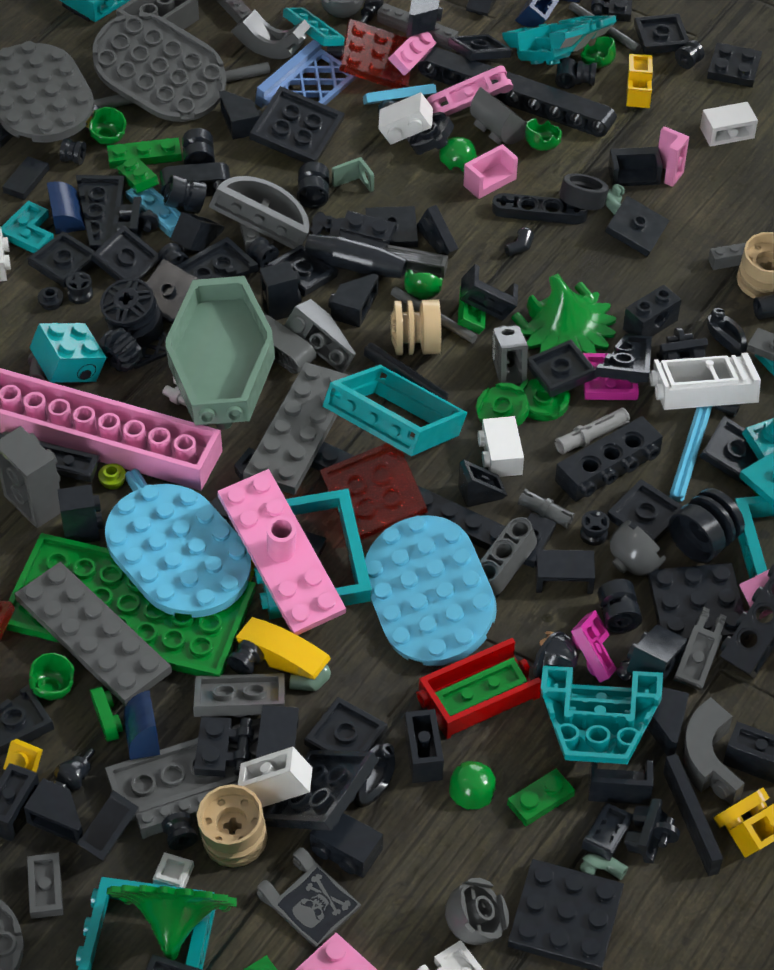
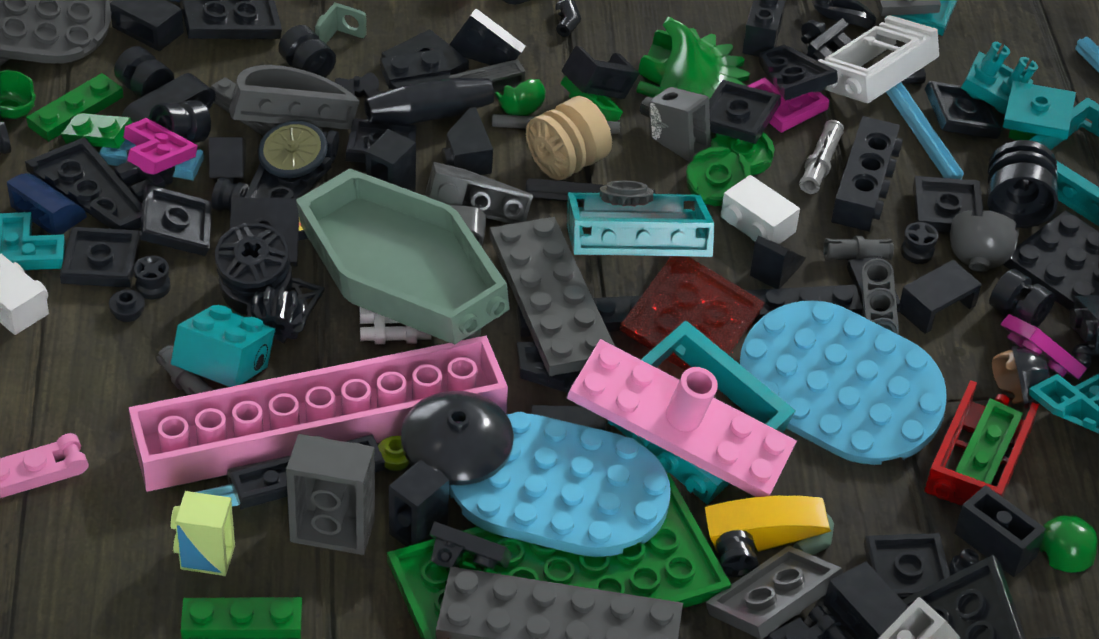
camera: 40 degrees left, 5 degrees down
none -> dark pink plate [123,118,198,175]
none -> olive wheel [258,121,327,178]
none -> black dish [401,391,514,485]
none -> black hinge [430,521,512,570]
none -> dark grey gear [600,180,654,207]

